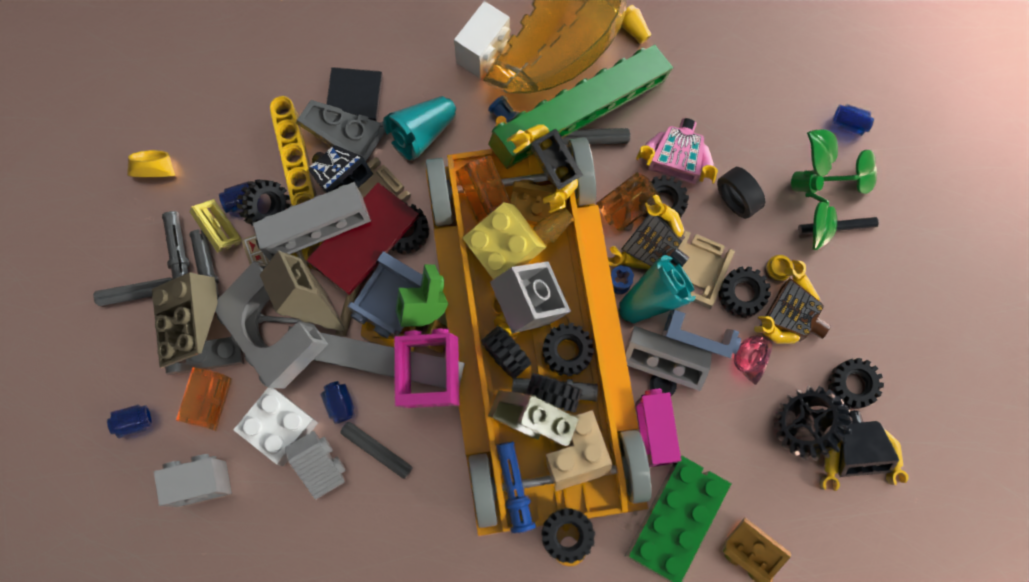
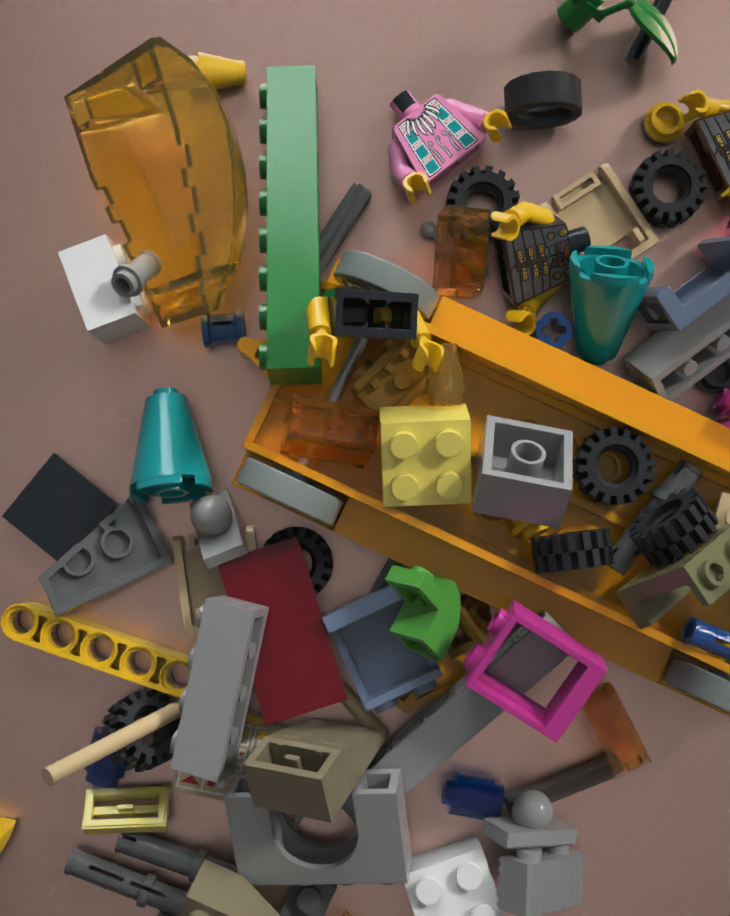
camera: 55 degrees left, 10 degrees up
black torso [309,146,374,194] -> none
none -> tan bar [41,699,182,786]
none -> light grey pin [111,250,162,297]
none -> light grey tile [189,489,248,569]
none -> light grey tile [482,789,578,849]
none -> clear orange hinge [579,682,652,780]

